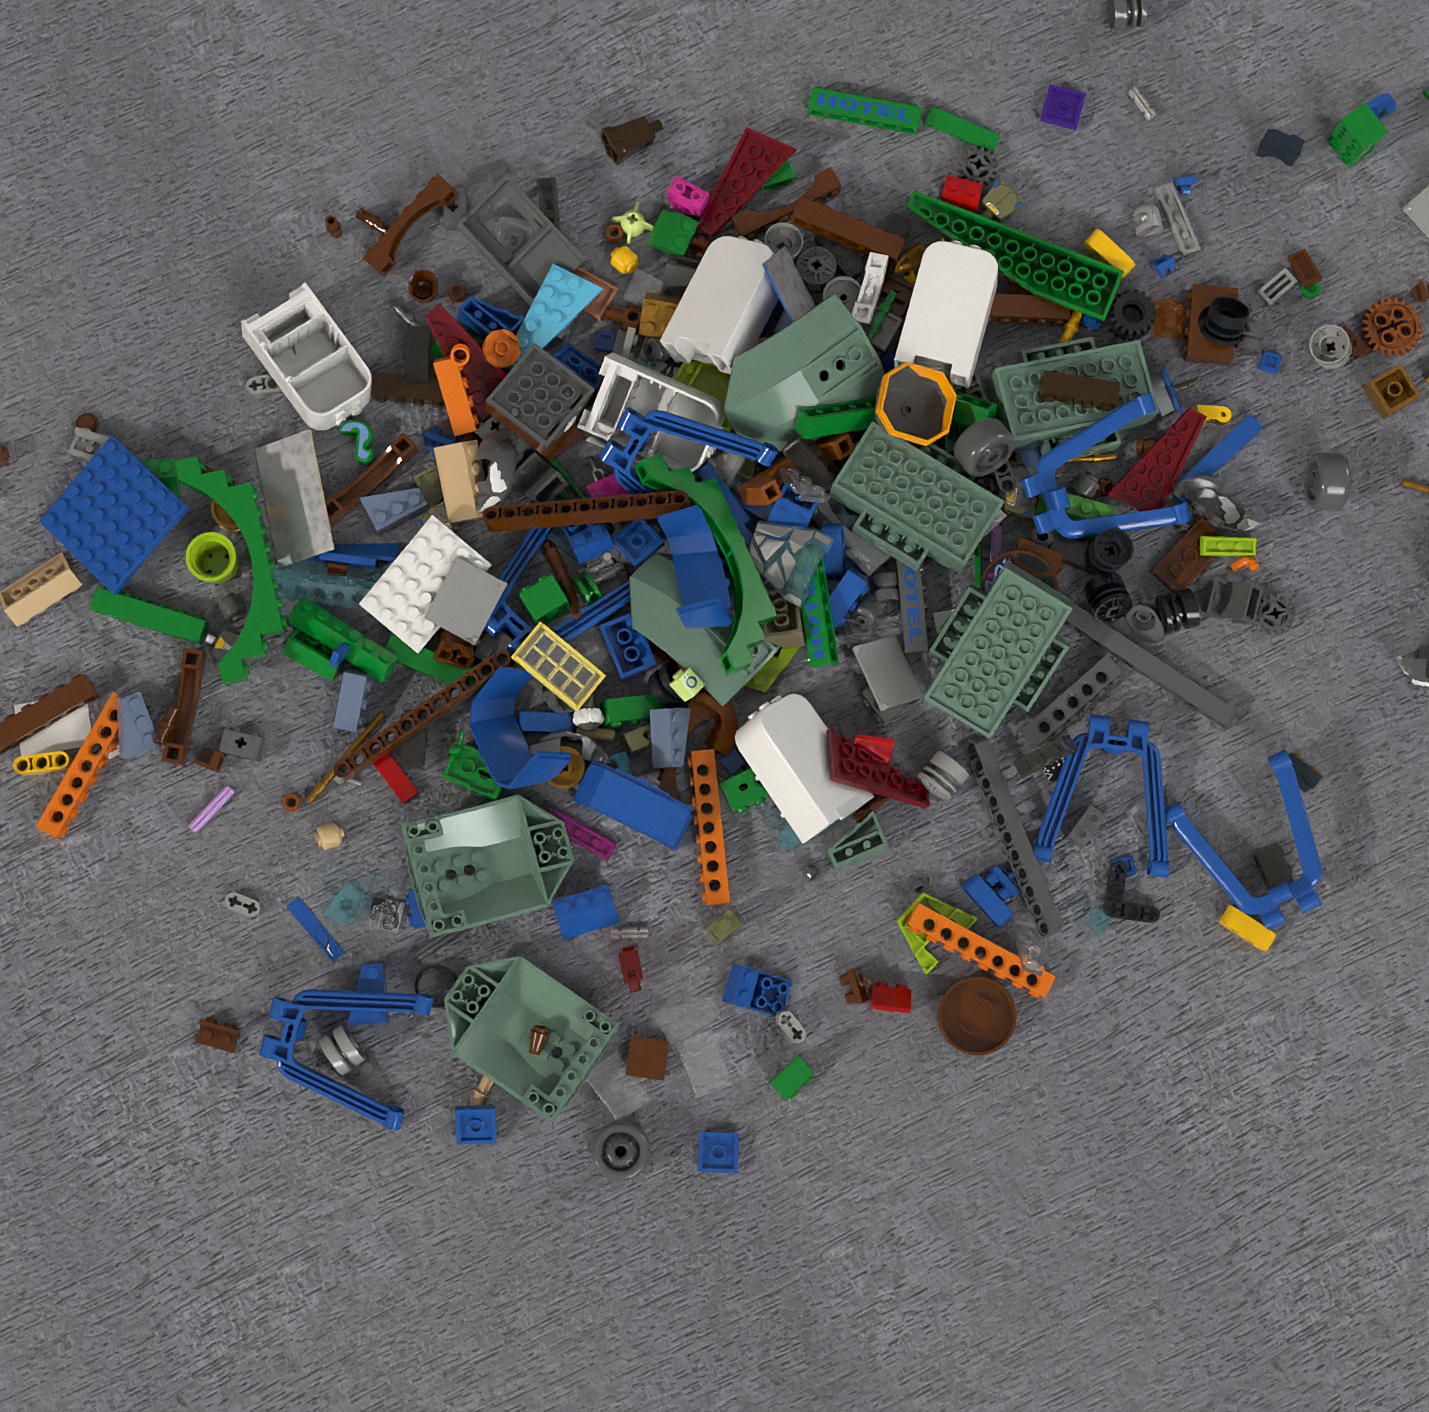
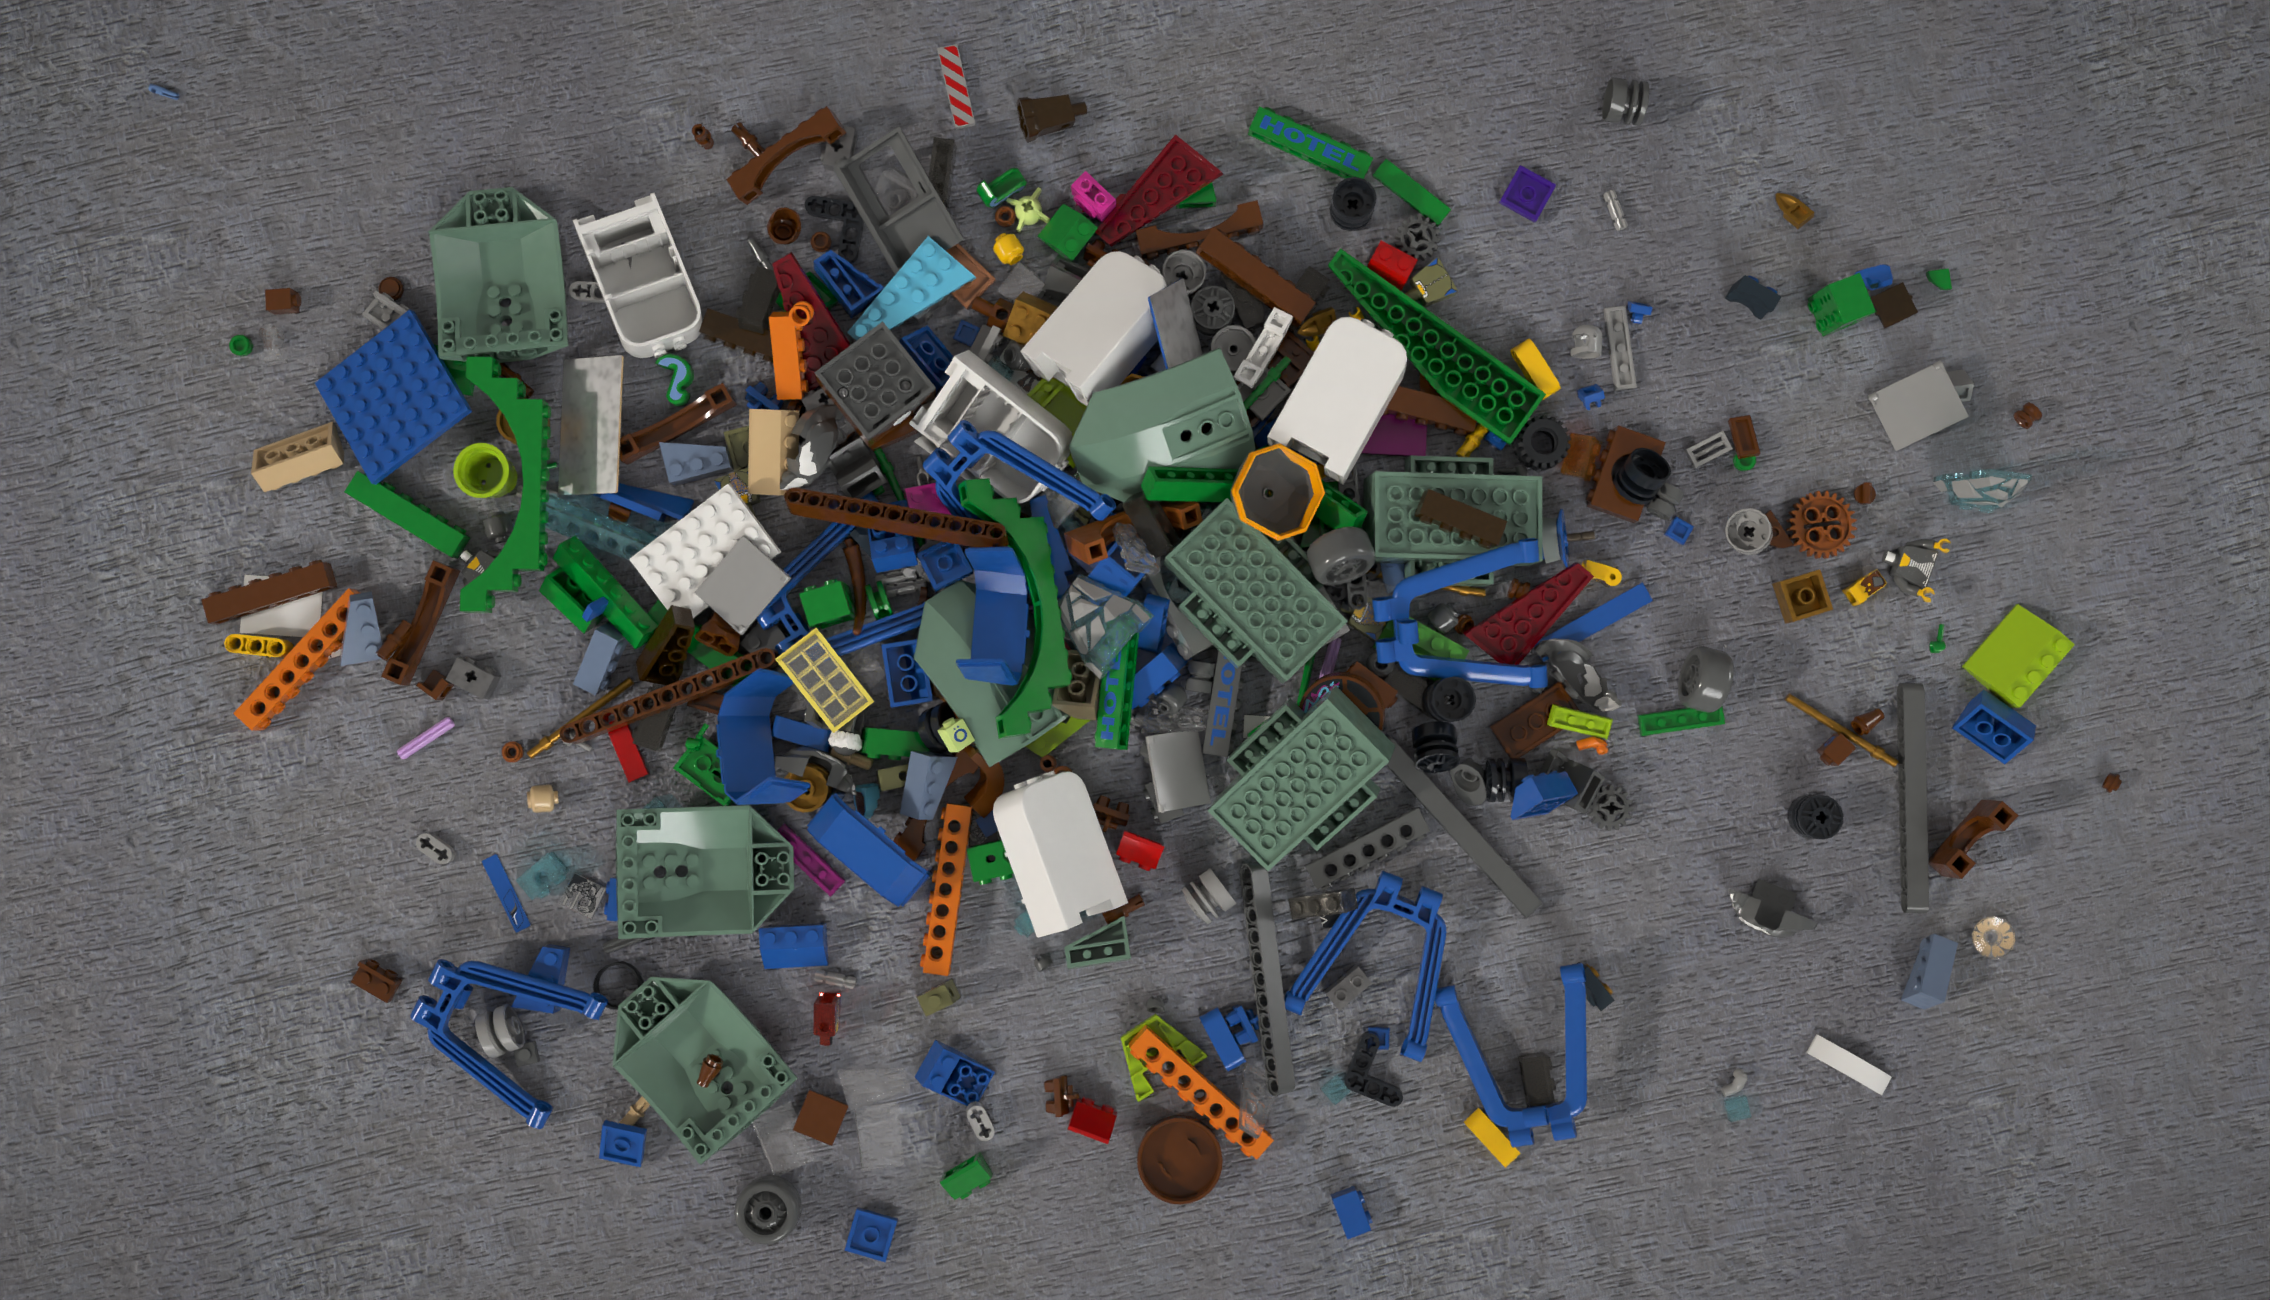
camera: 15 degrees right, 5 degrees up
orange tile [482,329,521,368] -> none
dark red wing [826,727,930,809] -> none
none -> sand green wedge [428,187,569,363]
none -> dark brown wedge [636,605,695,686]
none -> reddish brown tile [687,686,724,715]
none -> black beam [805,196,864,264]
none -> tile [937,44,976,130]
none -> green animal [976,168,1027,208]
none -> reddish brown pin [1040,755,1057,772]
none -> reddish brown hips [1093,795,1130,833]
none -> black wheel [1329,177,1377,231]
none -> blue brick [1330,1186,1373,1240]
none -> magenta tile [1361,413,1427,457]
none -> blue slope [1510,771,1578,820]
none -> green tile [1637,705,1725,736]
none -> pearl gold plate [1775,193,1815,229]
none -> dark brown piece [1870,282,1918,329]

